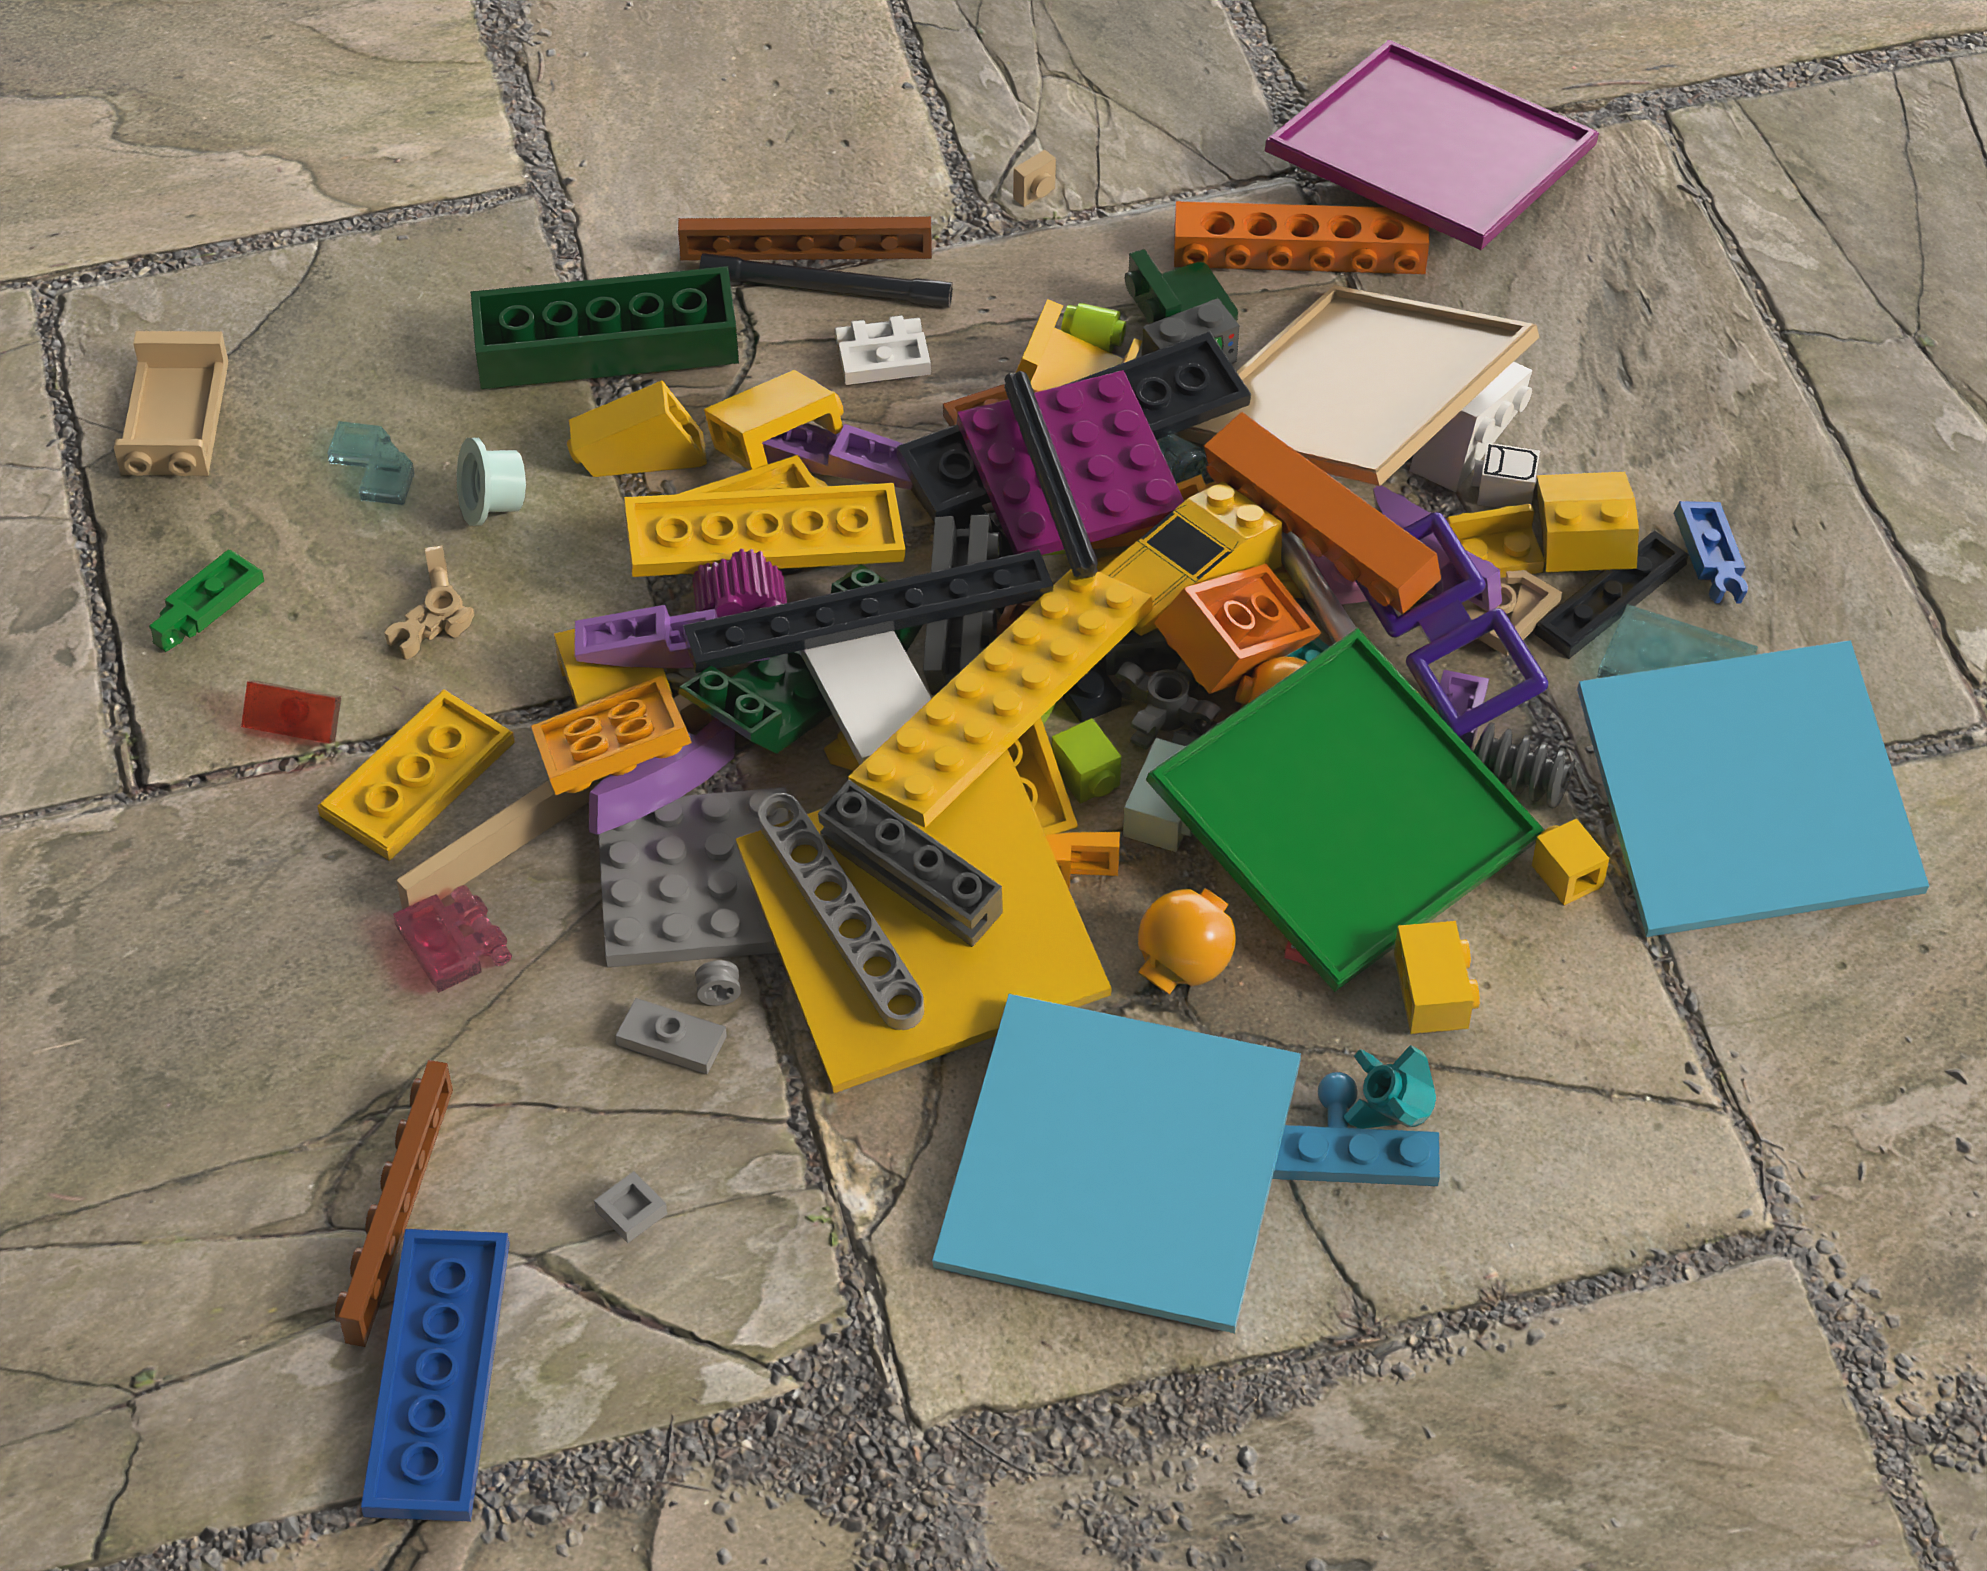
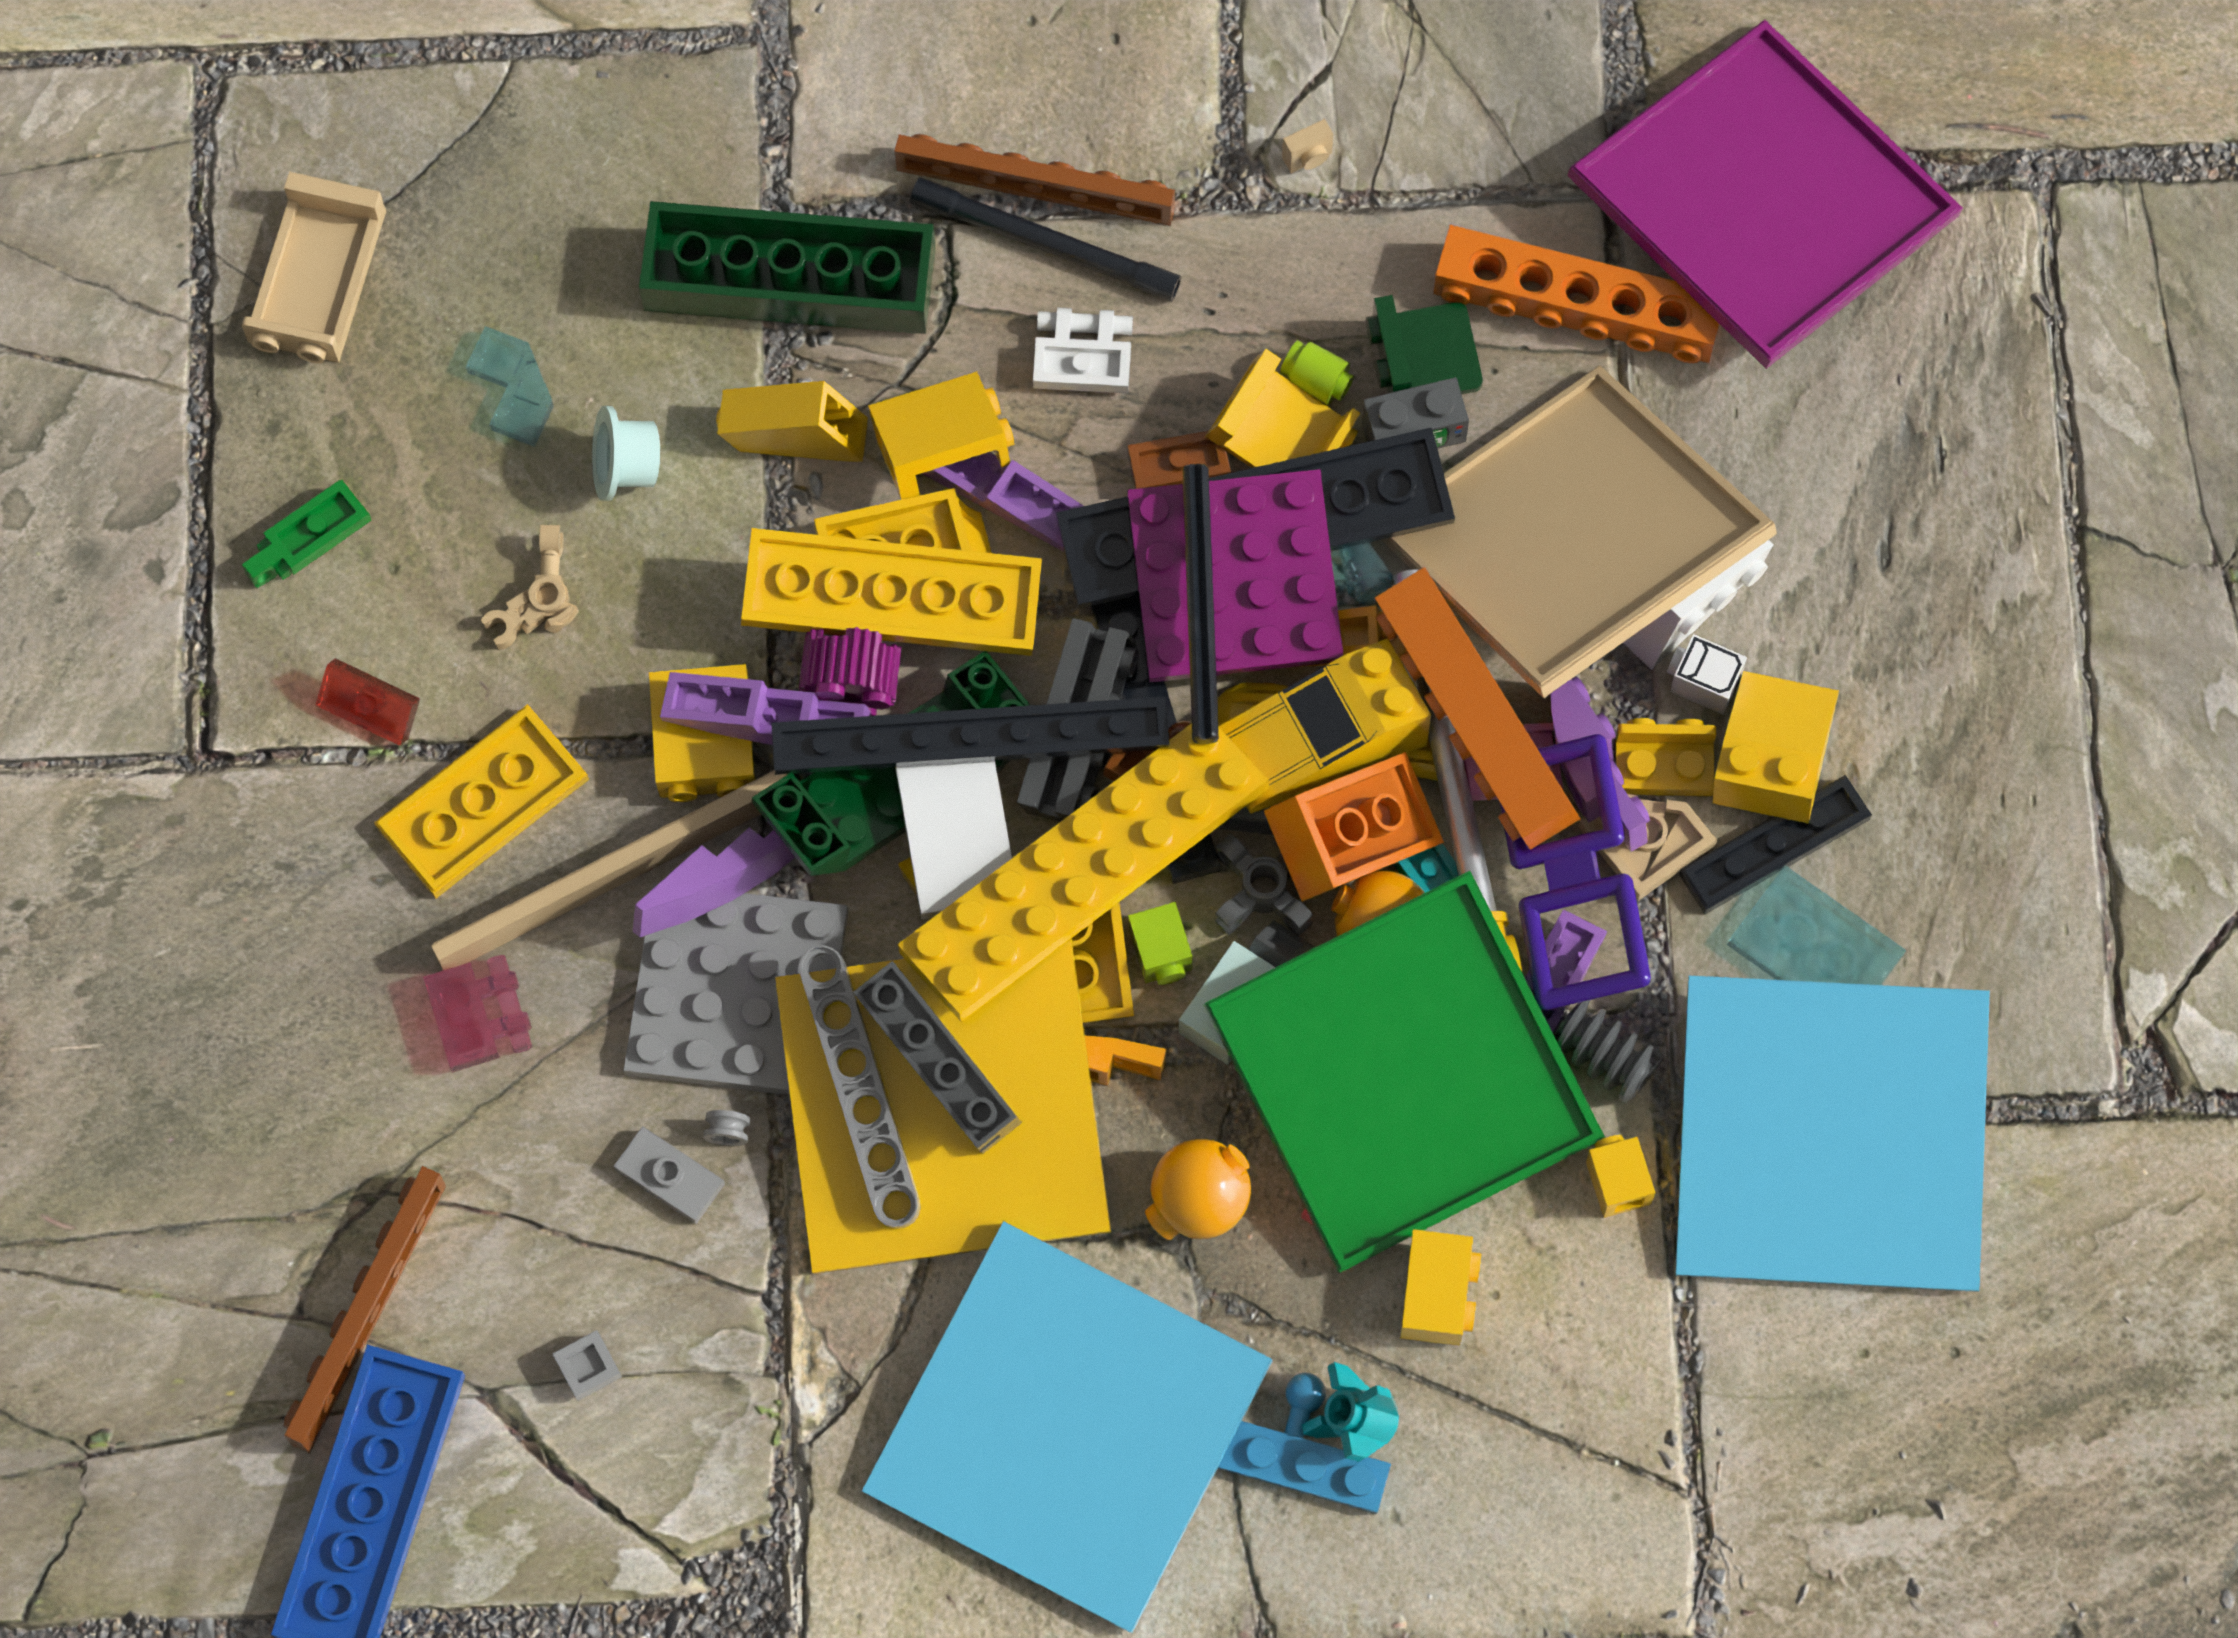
camera: 15 degrees right, 20 degrees up
light orange plate [531,675,692,795] -> none
blue plate [1673,501,1748,604] -> none

